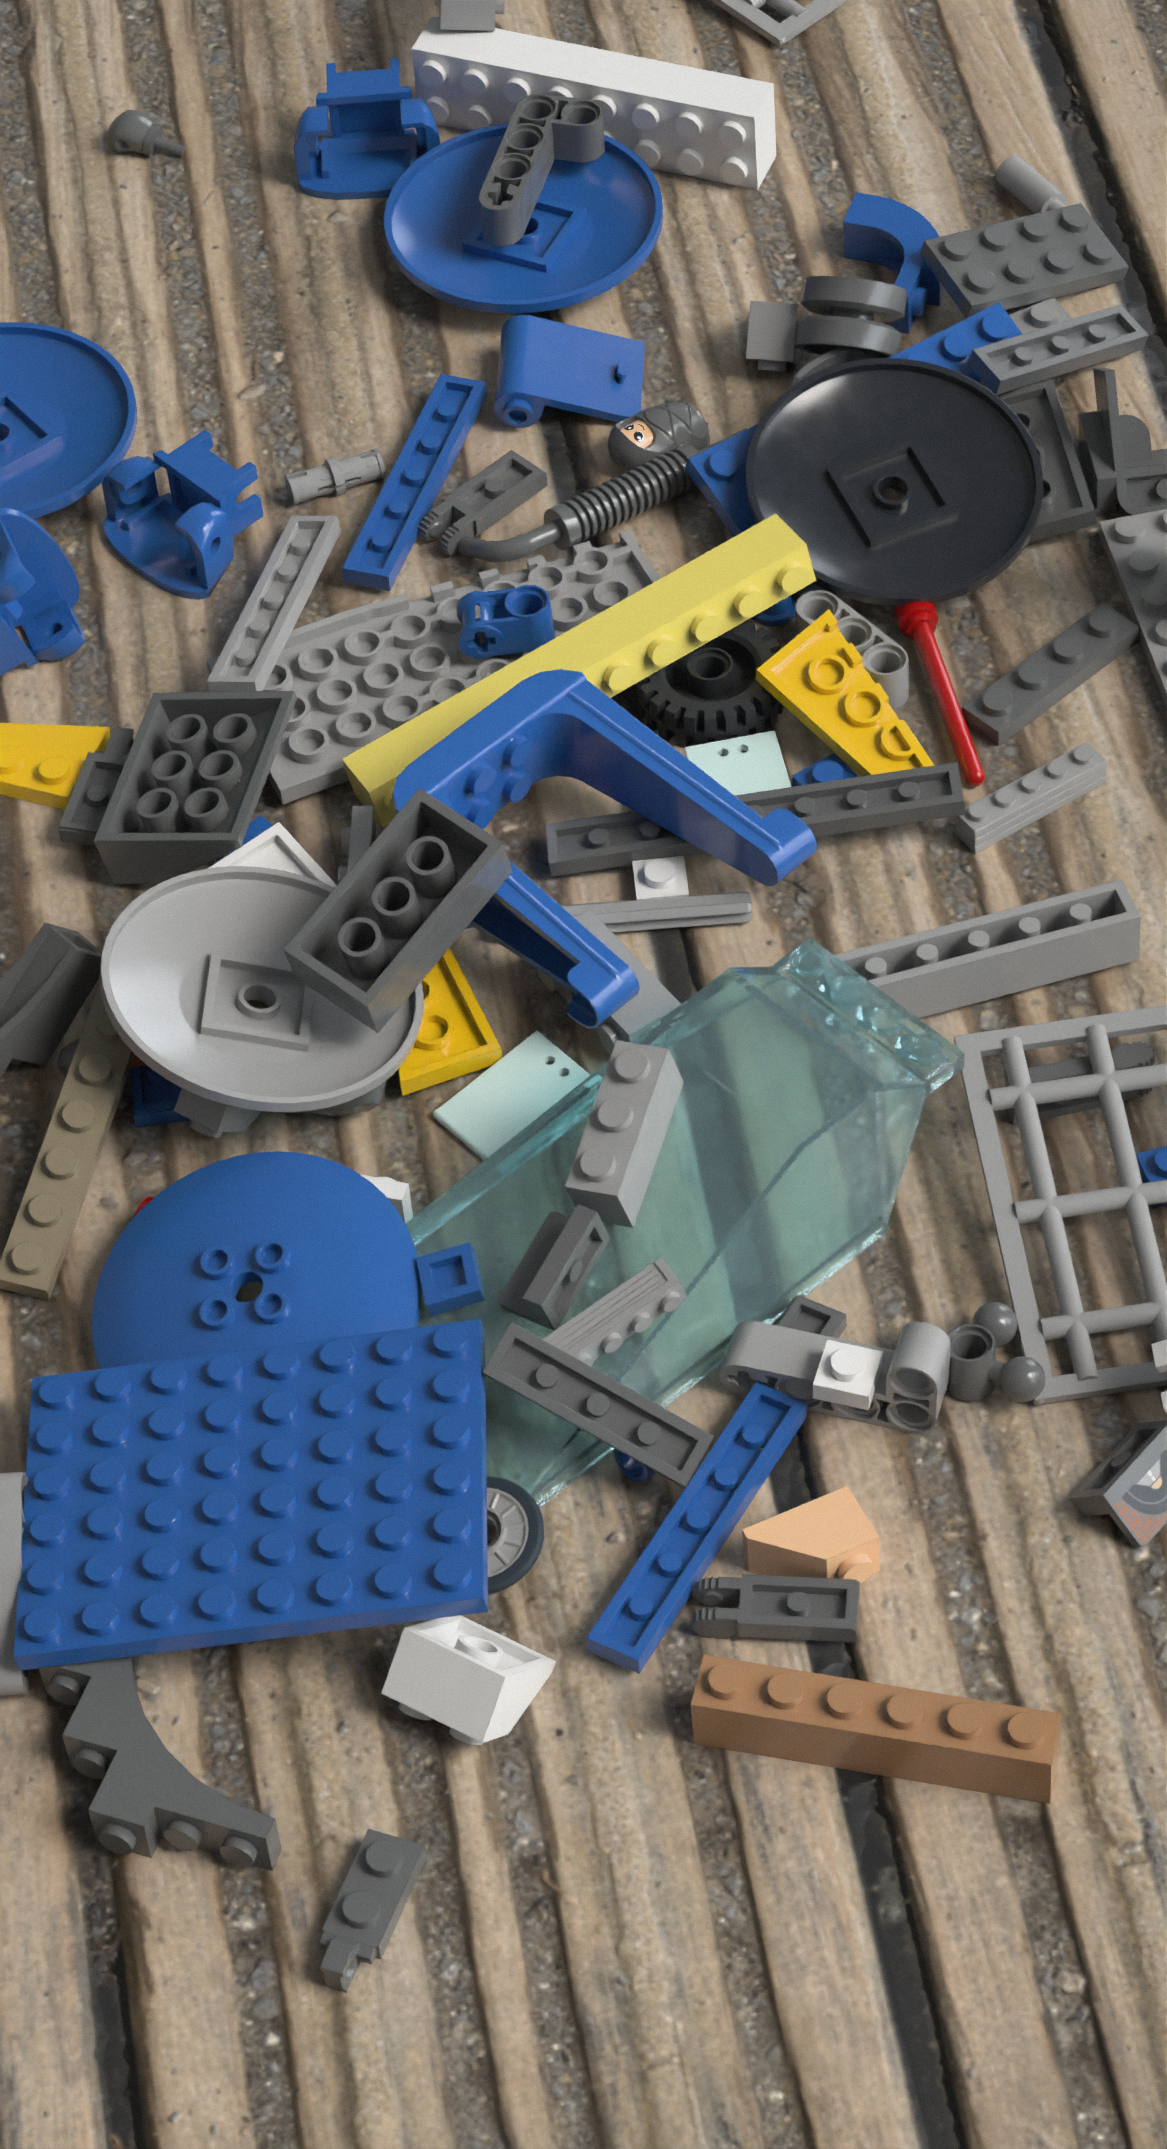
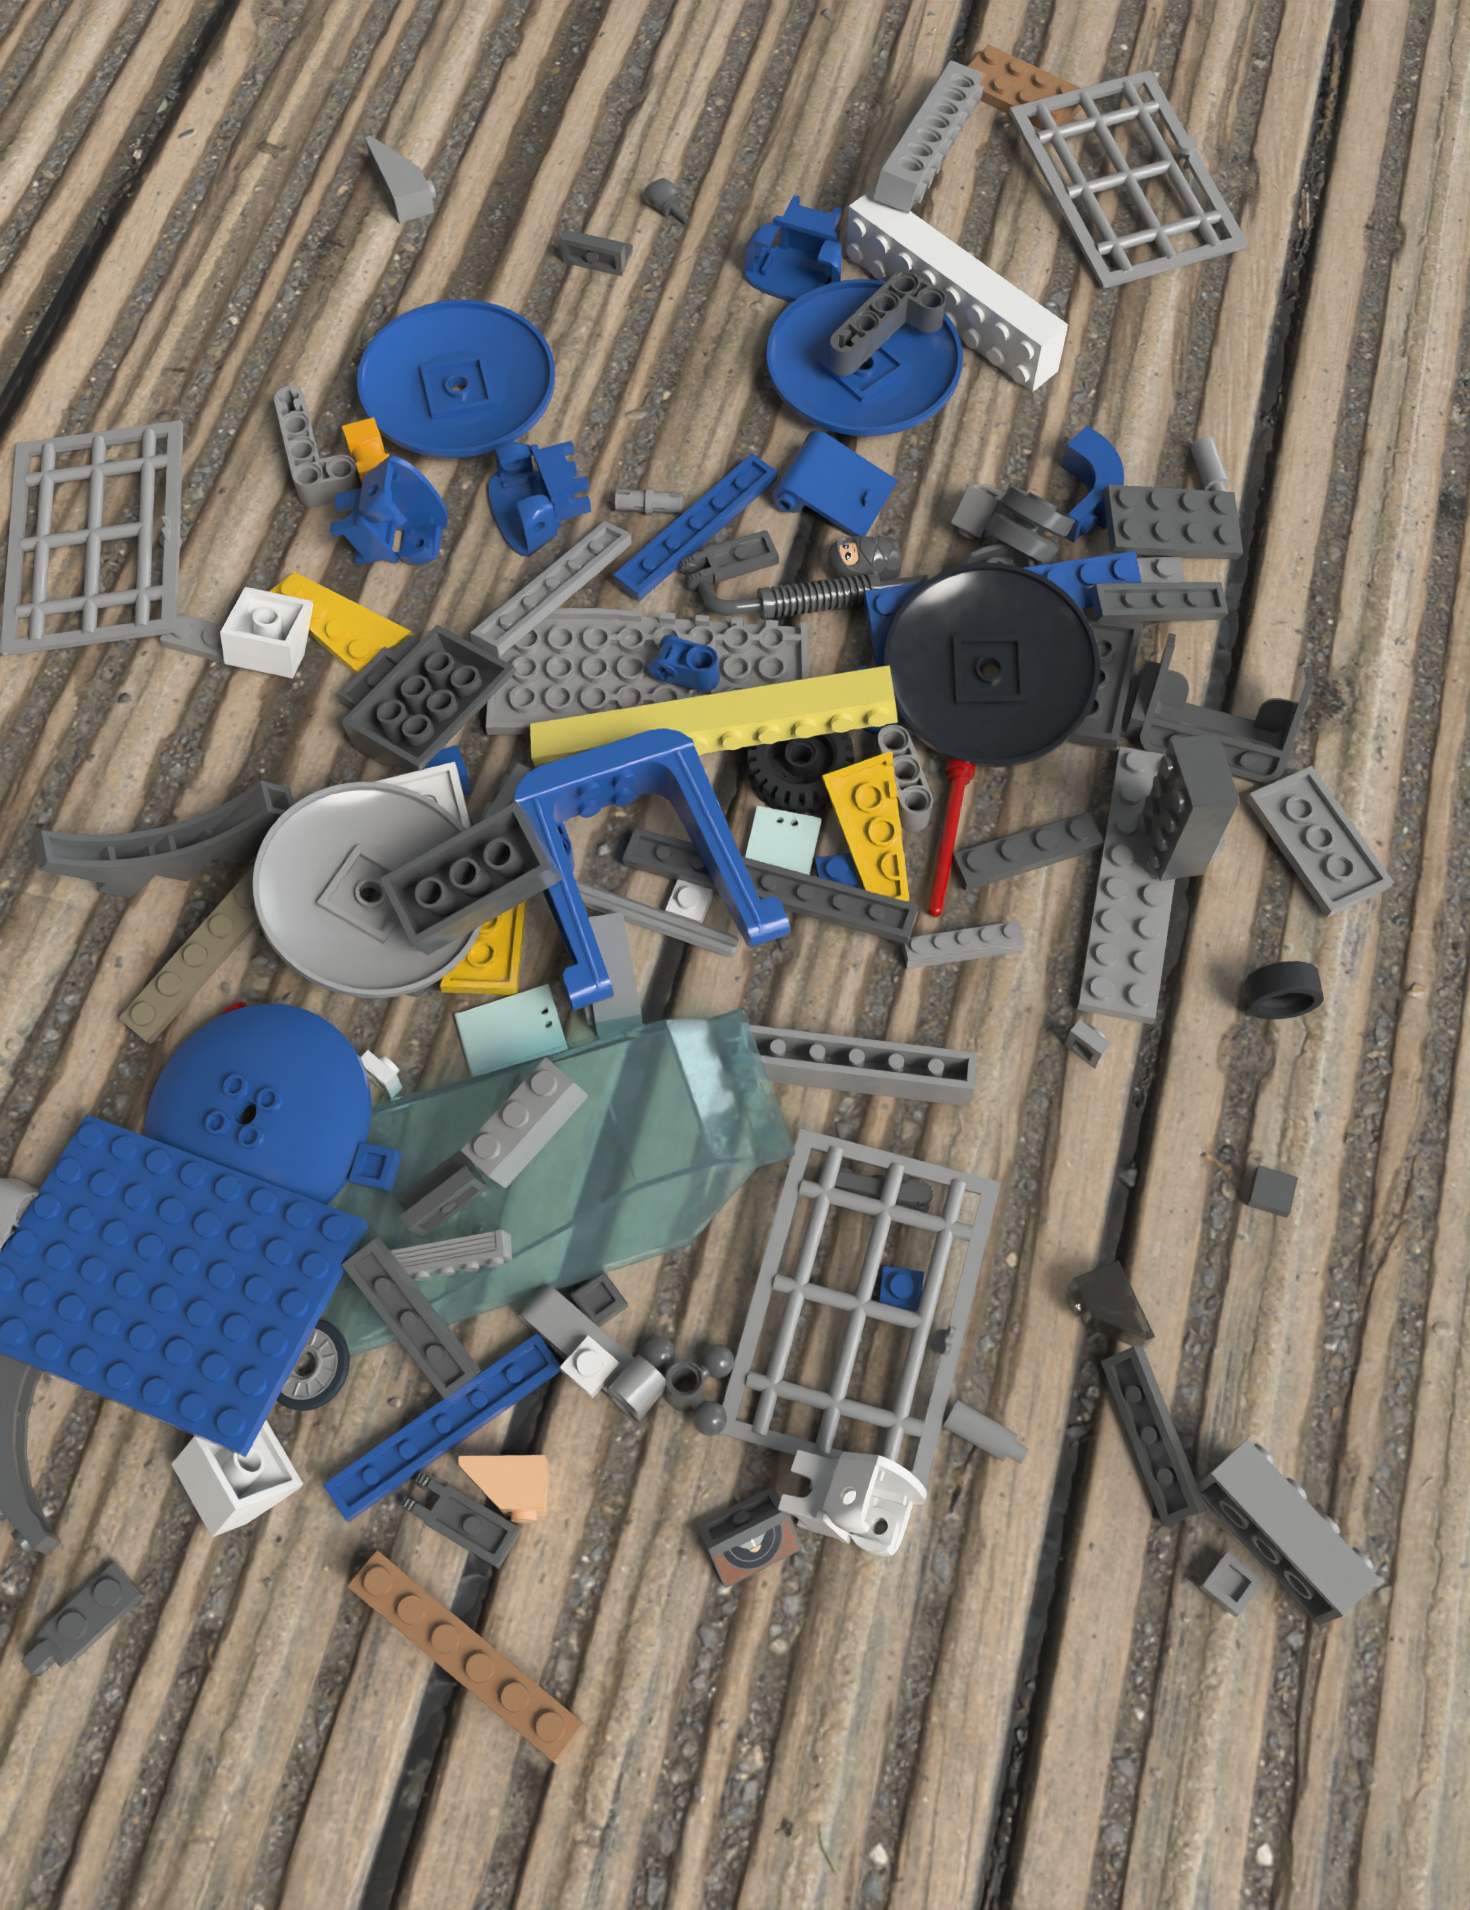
camera: 20 degrees right, 15 degrees up
none -> dark grey panel [560,230,633,276]

